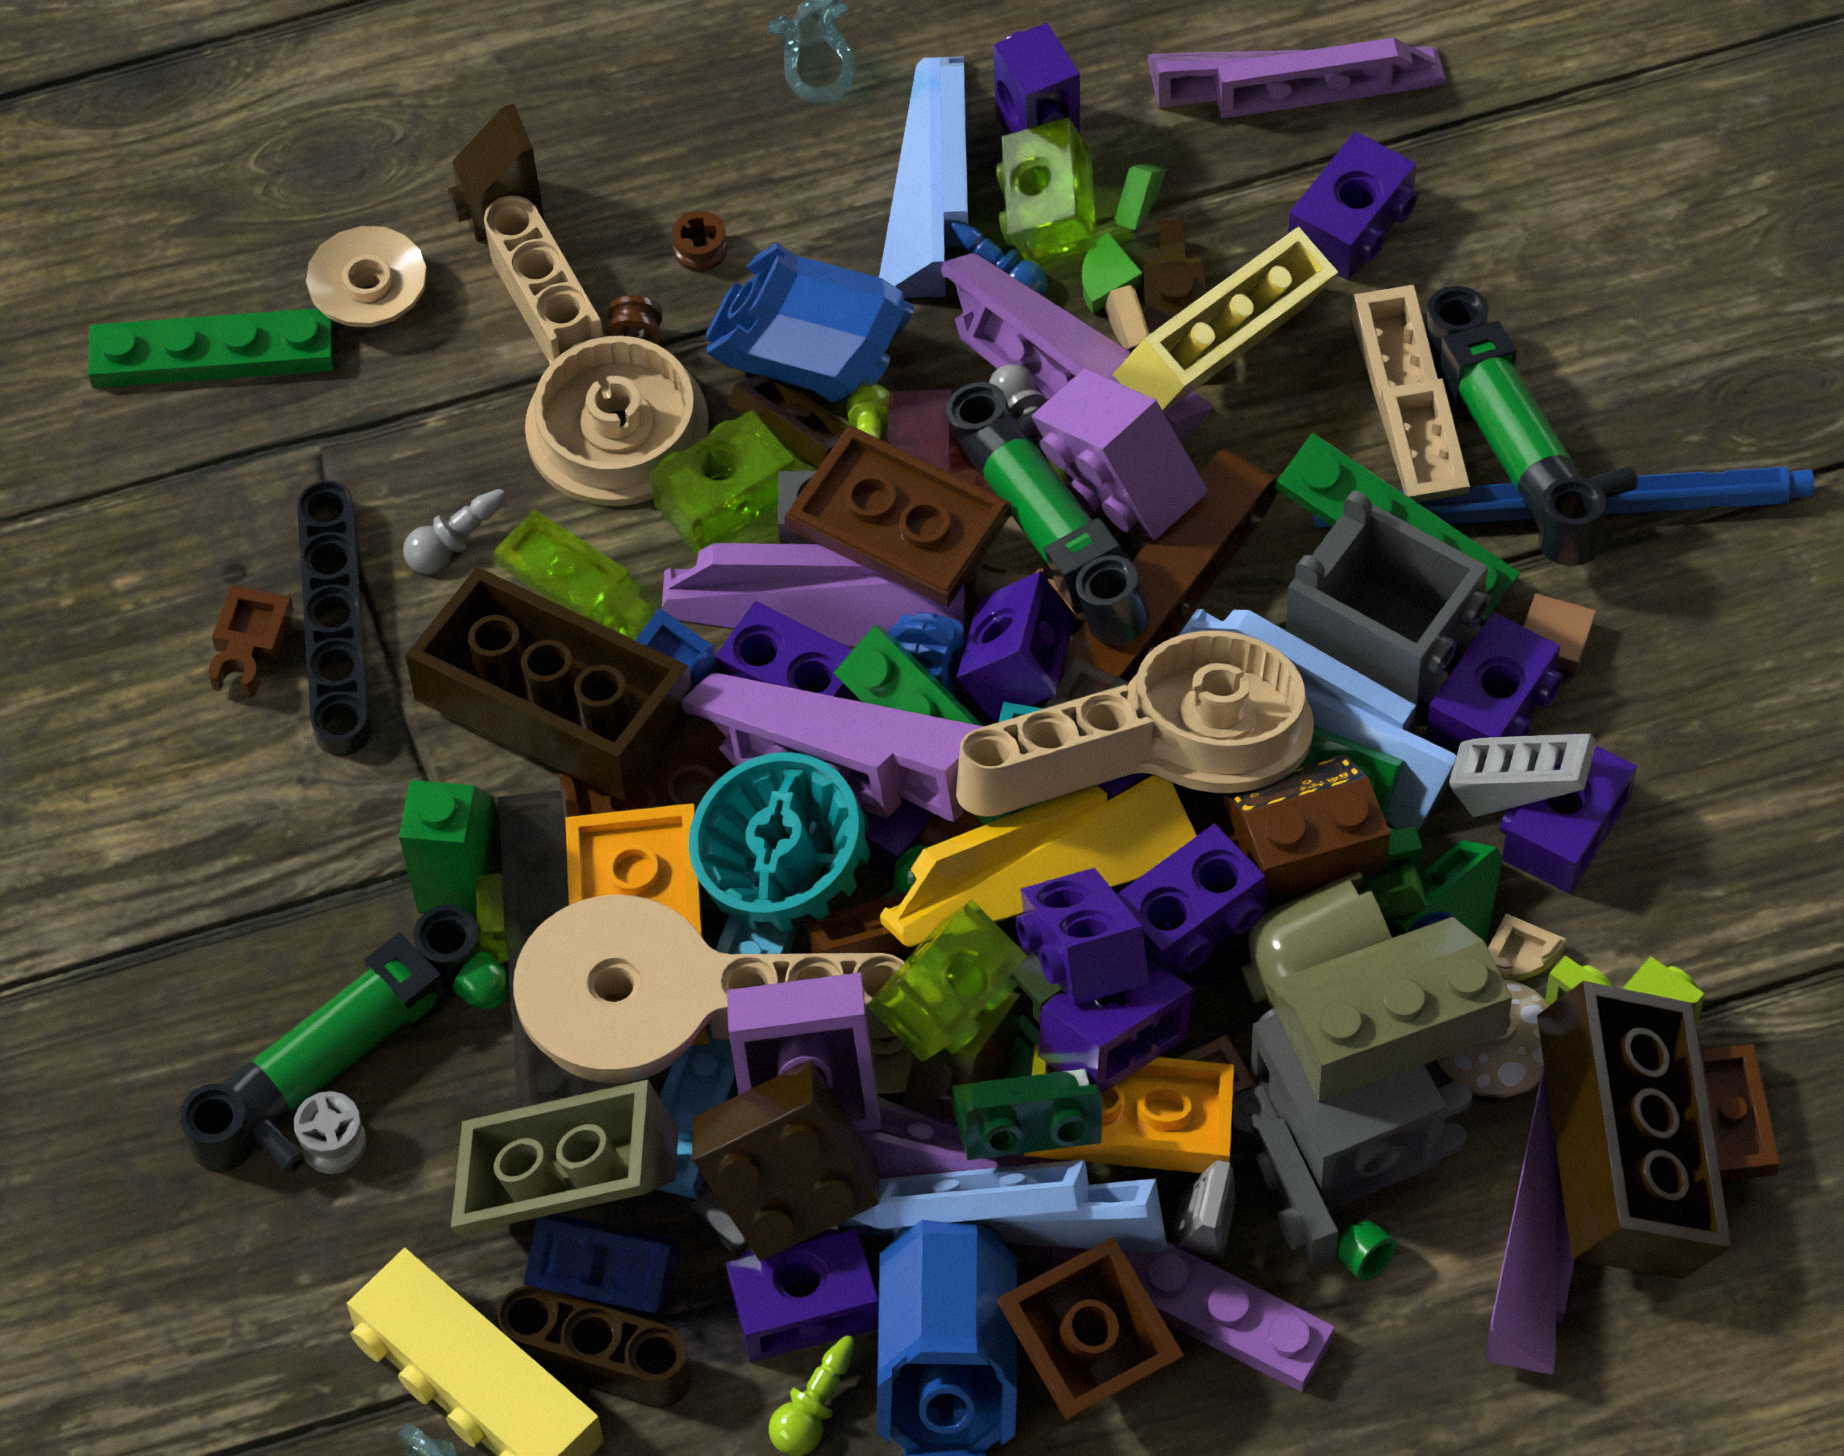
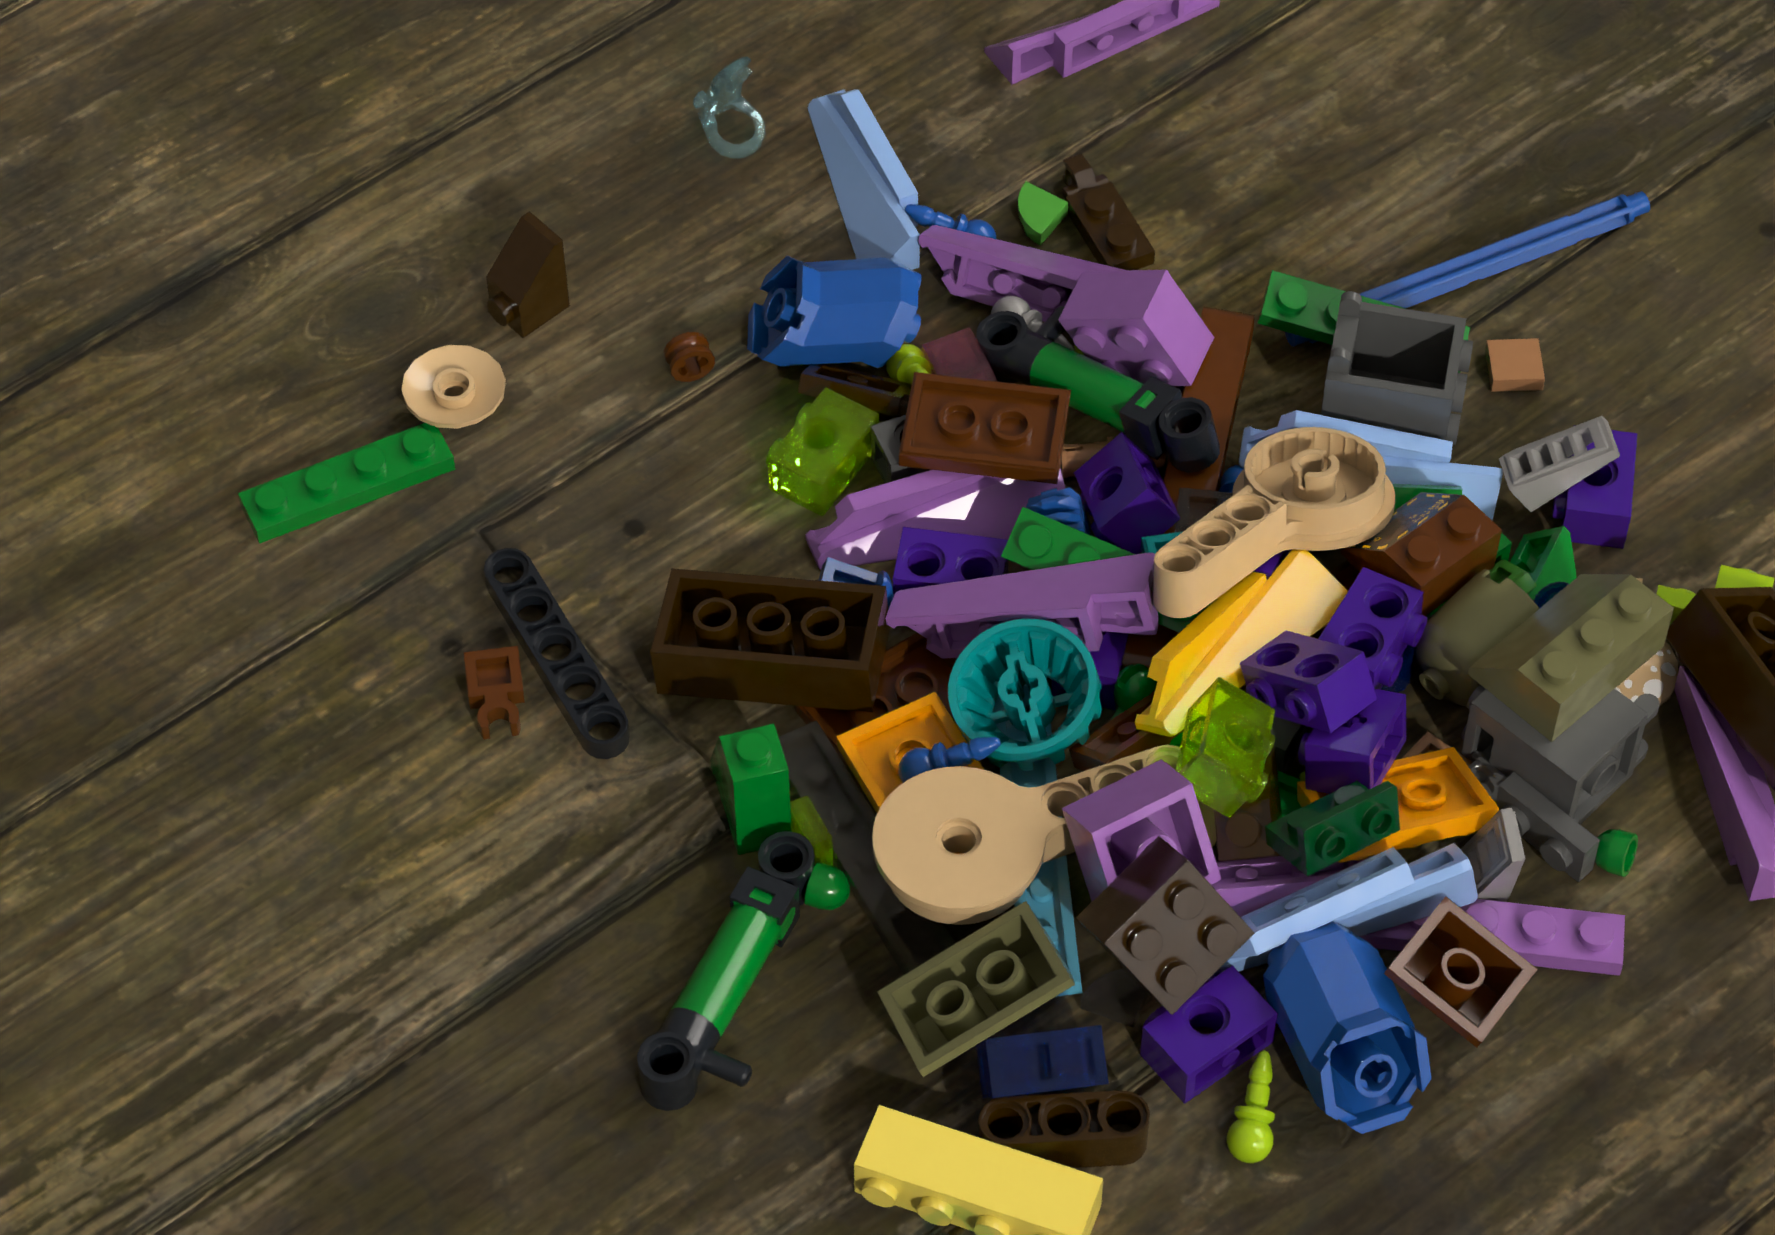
camera: 25 degrees left, 5 degrees down
light grey wheel [294,1091,367,1174] -> none
light grey bar [403,489,505,575] -> none
tan beam [484,195,709,506] -> none
clear neon green hinge [494,509,654,640] -> none
reddish brown bush [671,210,727,272] -> none
dark purple brick [993,23,1081,168] -> none
clear neon green brick [996,118,1097,264] -> none
tan tile [1104,285,1150,349] -> none
light yellow brick [1112,226,1338,412] -> none
bright green tile [1115,163,1166,230] -> none
dark purple brick [1288,131,1419,281] -> none
tan slope [1351,285,1470,502] -> none
black piece [1426,286,1638,566] -> none
dark purple brick [1426,612,1563,753] -> none
none -> blue bar [898,737,1001,783]

